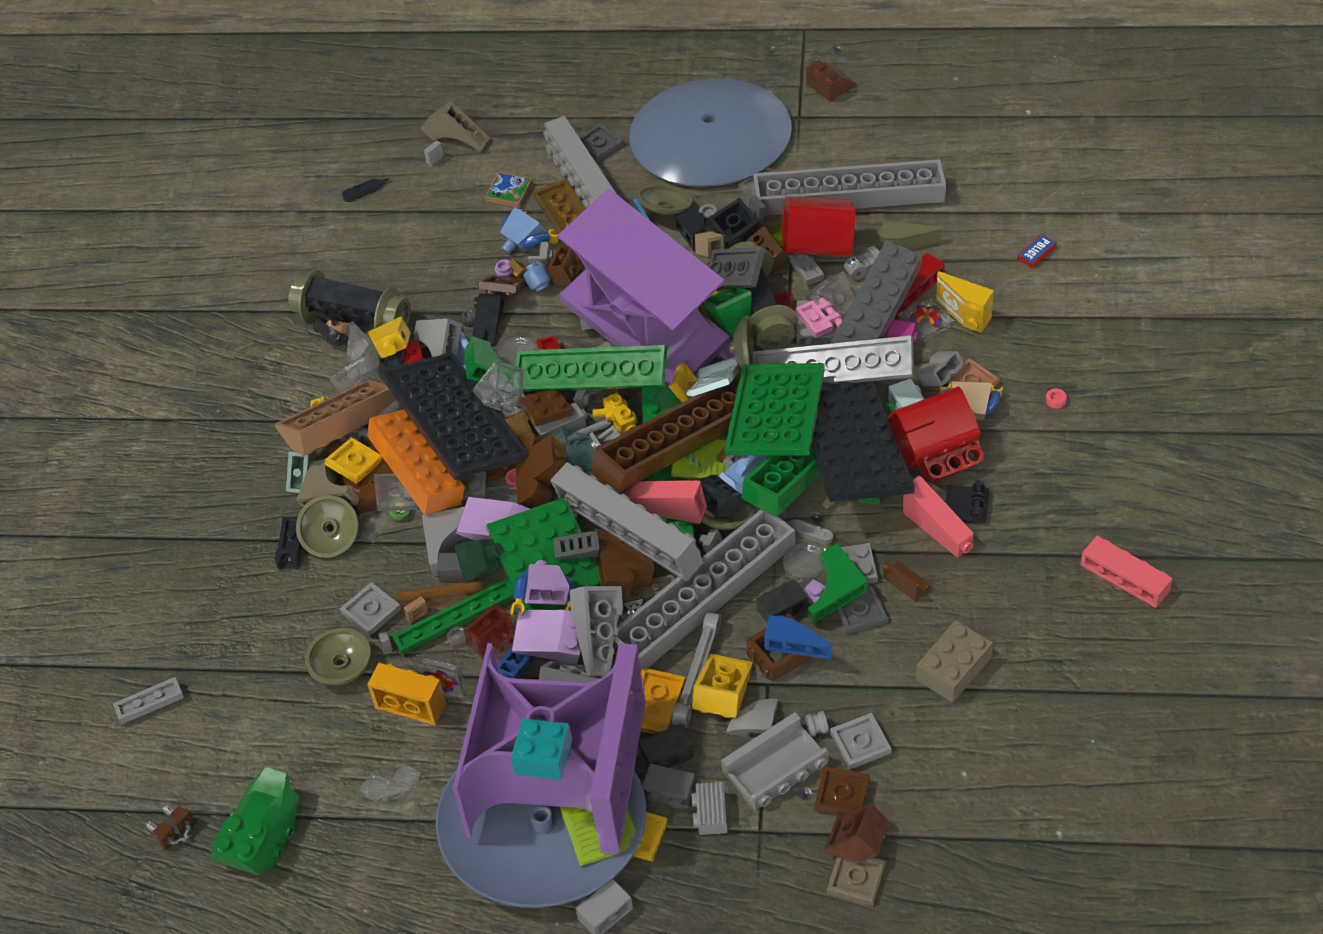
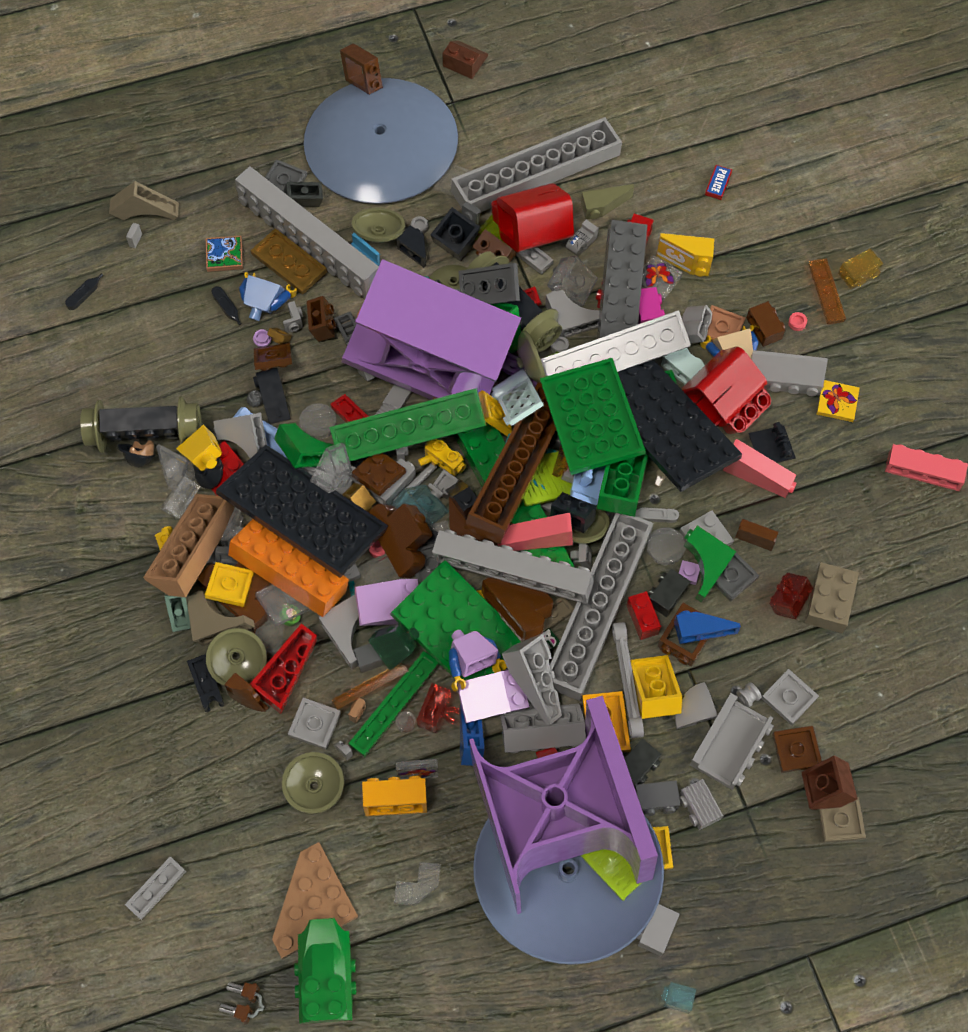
camera: 30 degrees left, 15 degrees up
teal brick [511,719,572,780] -> none
medium blue head [524,262,552,292] -> none
dark grey slope [553,531,599,560] -> none
tan brick [695,231,724,257] -> none
bright pink plate [796,298,843,338] -> none
none -> black piece [211,286,242,325]
none -> reddish brown slope [224,673,269,712]
none -> red wedge [250,623,317,714]
none -> medium nougat plate [272,842,358,960]
none -> pearl dark grey brick [284,182,323,207]
none -> reddish brown window [340,43,383,95]
none -> red brick [626,591,661,640]
none -> reddish brown brick [746,301,785,347]
none -> light grey slope [751,350,828,396]
none -> clear red brick [769,572,813,620]
none -> clear orange tile [808,258,846,325]
none -> yellow tile [816,380,860,422]
none -> clear yellow brick [838,248,883,289]

